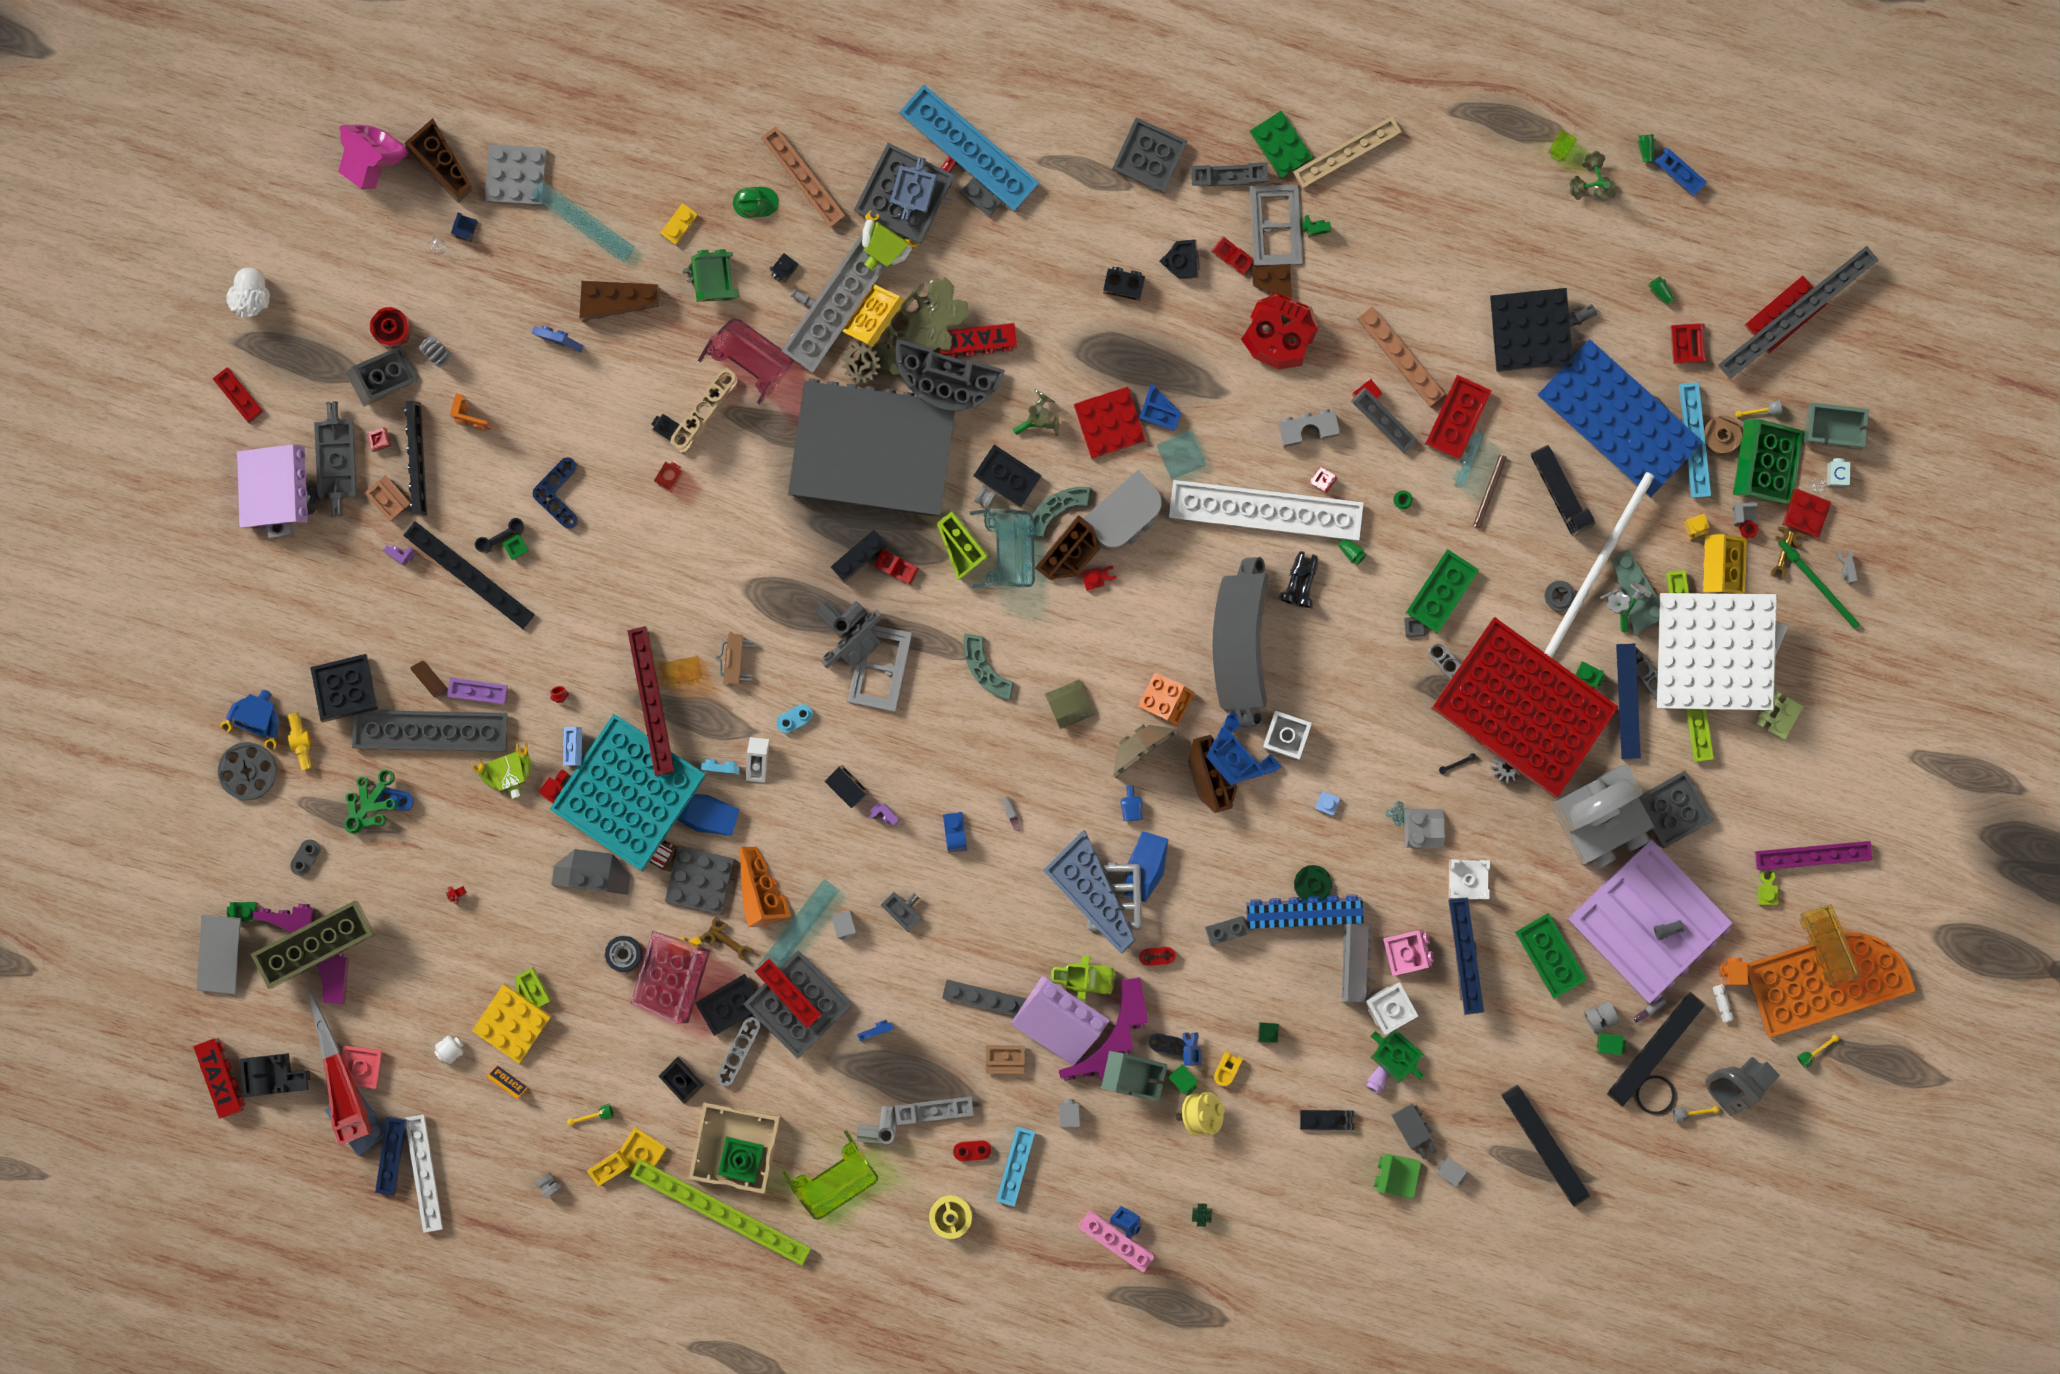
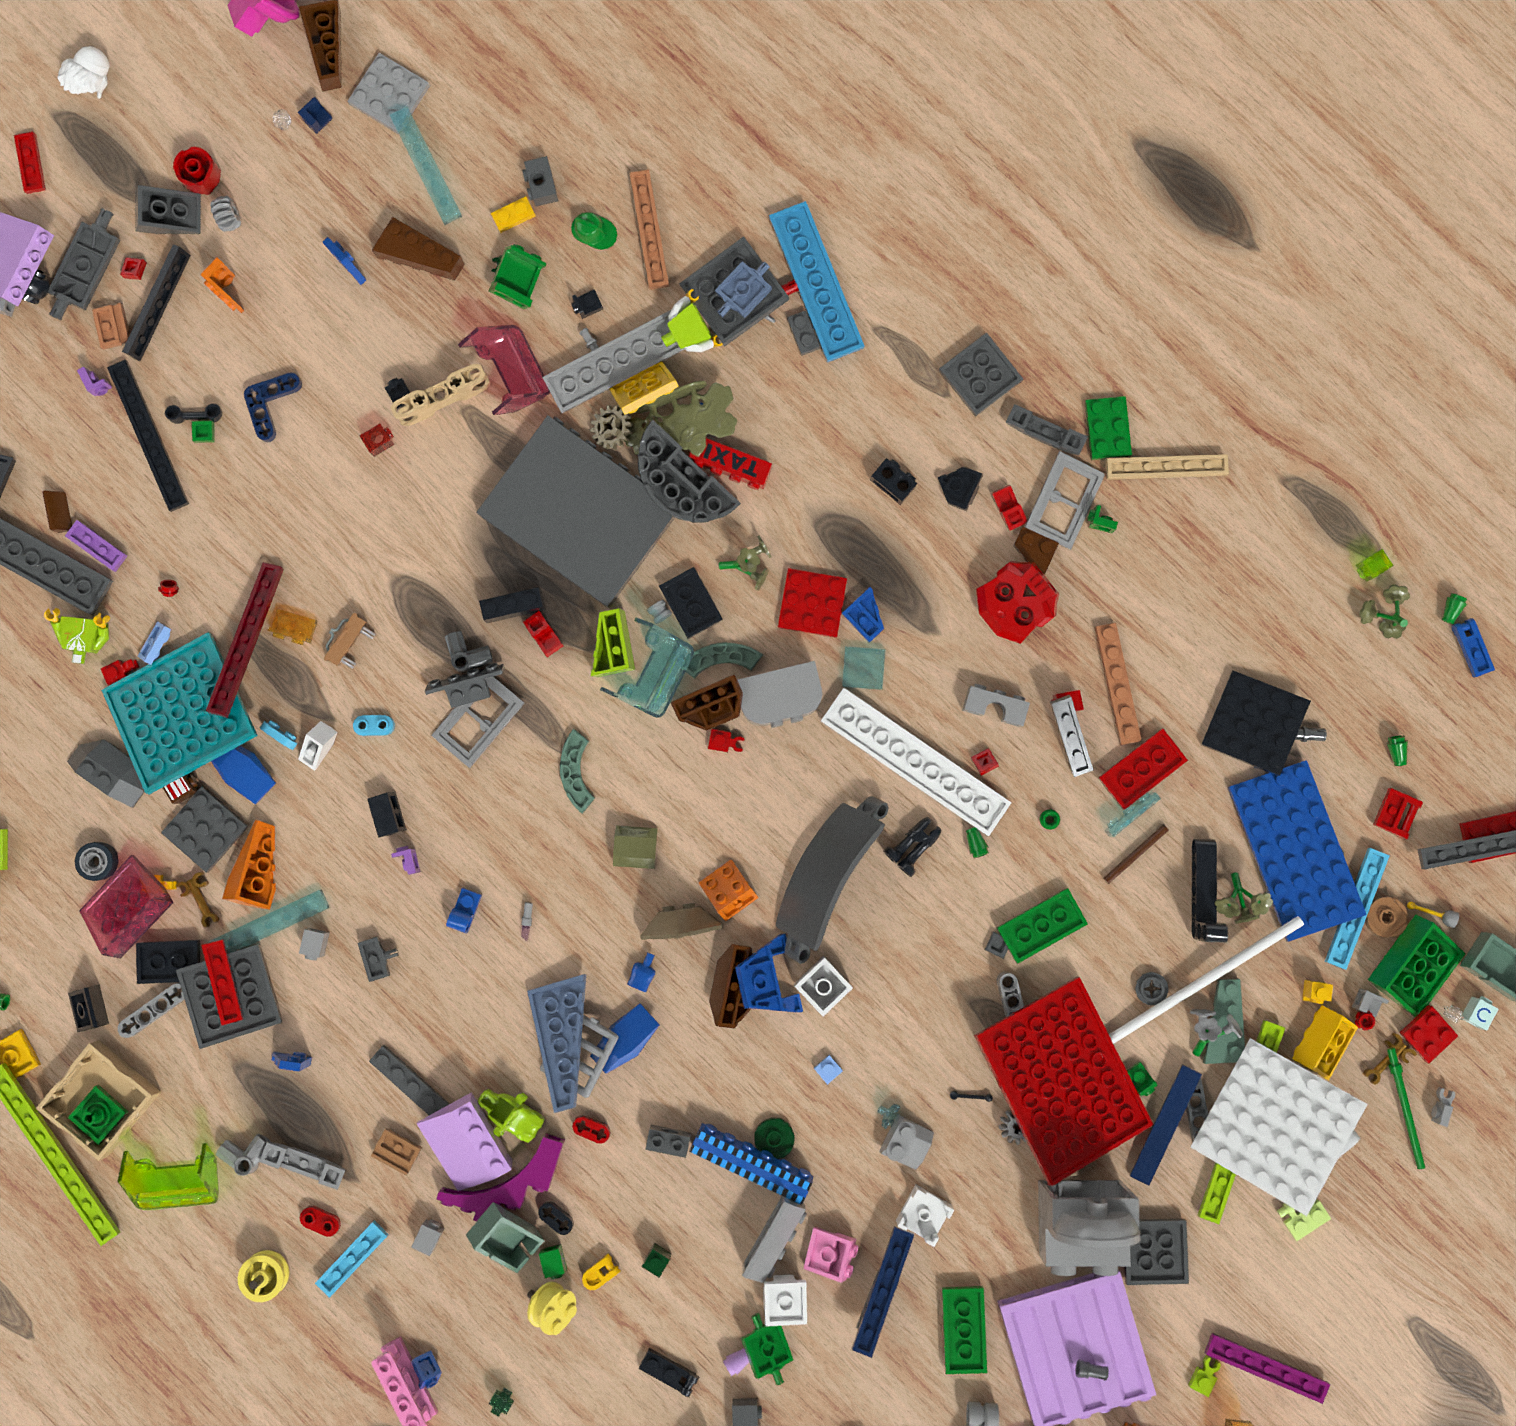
camera: 30 degrees right, 0 degrees up
blue plate [1182,1032,1201,1066] -> none
none -> dark grey brick [522,156,559,207]
none -> olive plant [1215,872,1273,924]

